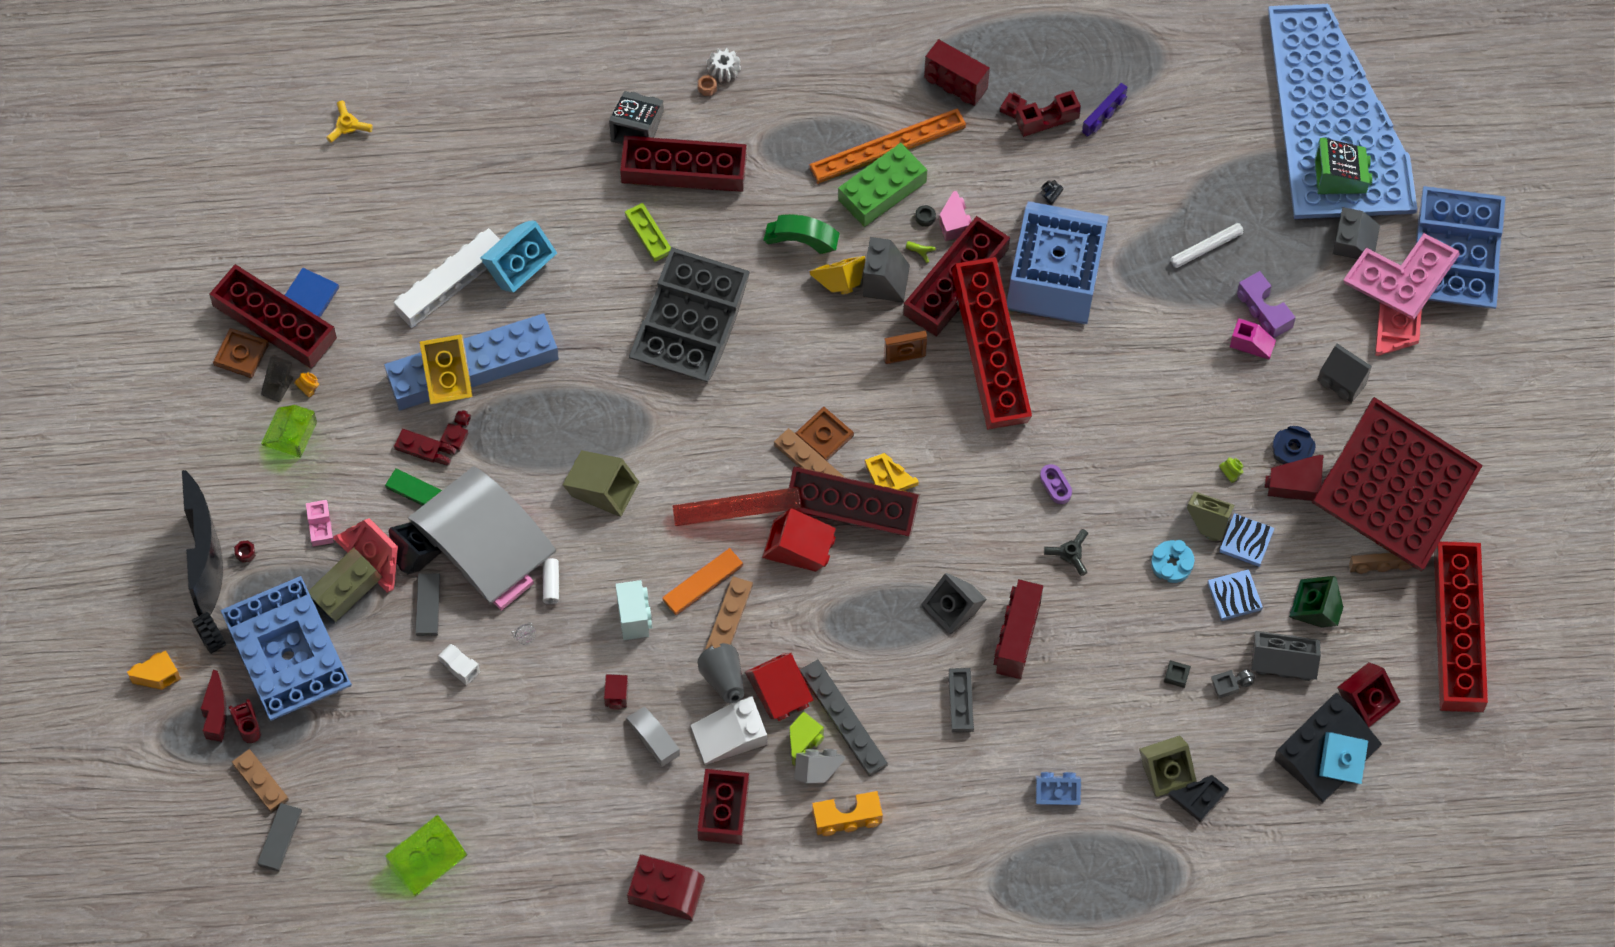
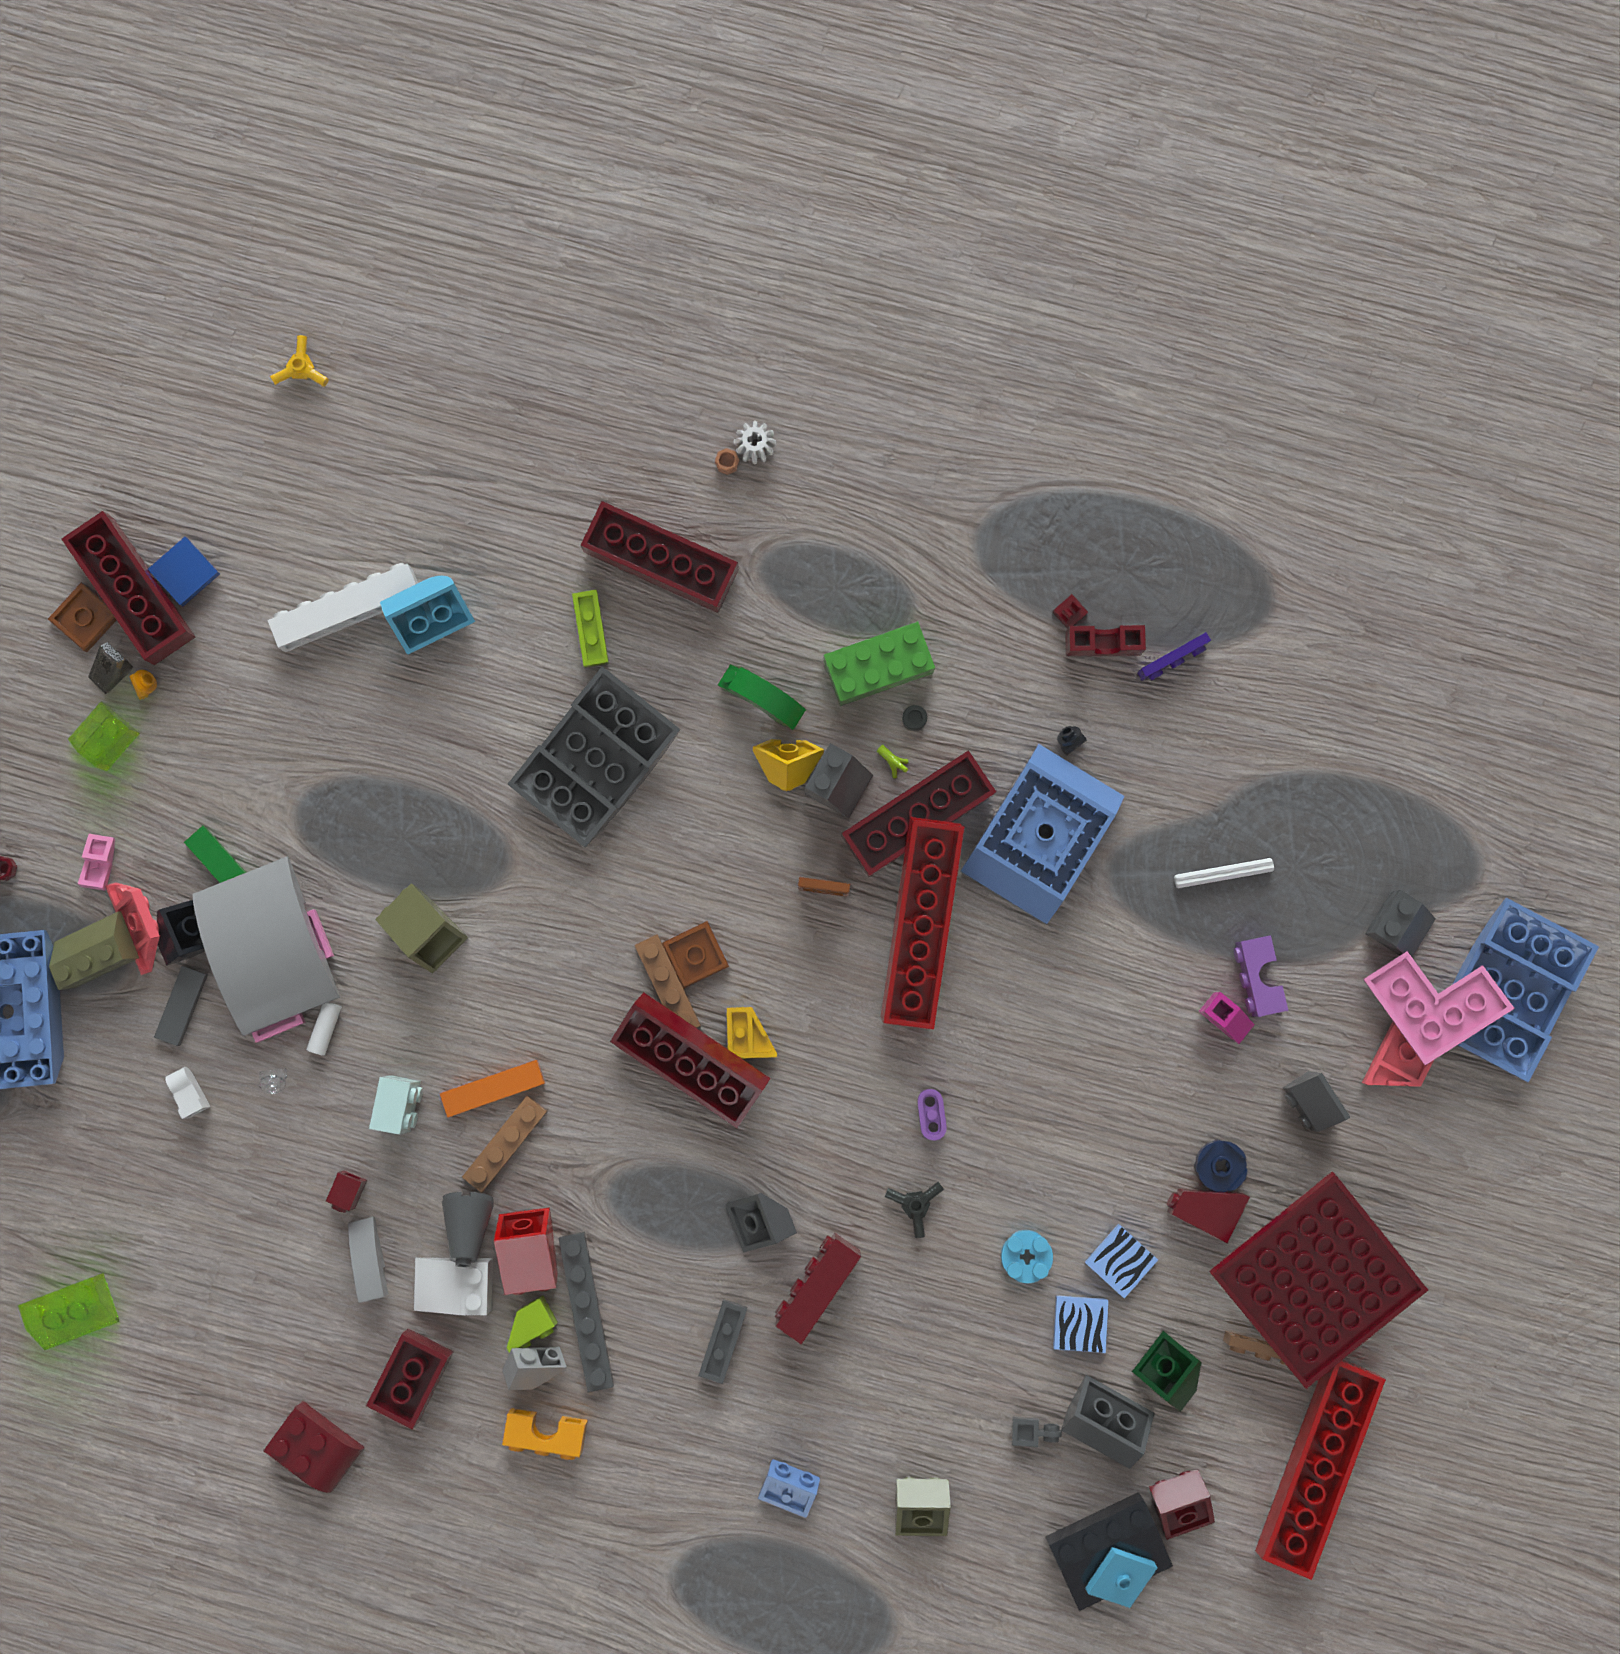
camera: 20 degrees right, 20 degrees up
medium blue brick [384,313,559,411] -> none
dark red hinge [394,428,456,466] -> none
yellow slope [419,334,473,404] -> none
dark red plate [440,410,471,451] -> none
slope [609,91,664,145] -> none
clear red plate [672,487,802,526] -> none
red slope [762,508,836,572] -> none
orange tile [809,108,966,184] -> none
dark red brick [924,39,990,106] -> none
bright pink slope [939,191,972,241] -> none
pearl dark grey tile [1164,660,1191,688] -> none
black wing [1168,775,1229,823] -> none
olive slope [1187,491,1235,541] -> none
lime plate [1219,457,1244,483] -> none
light blue wing [1268,4,1418,219] -> none
bright green slope [1315,138,1372,194] -> none

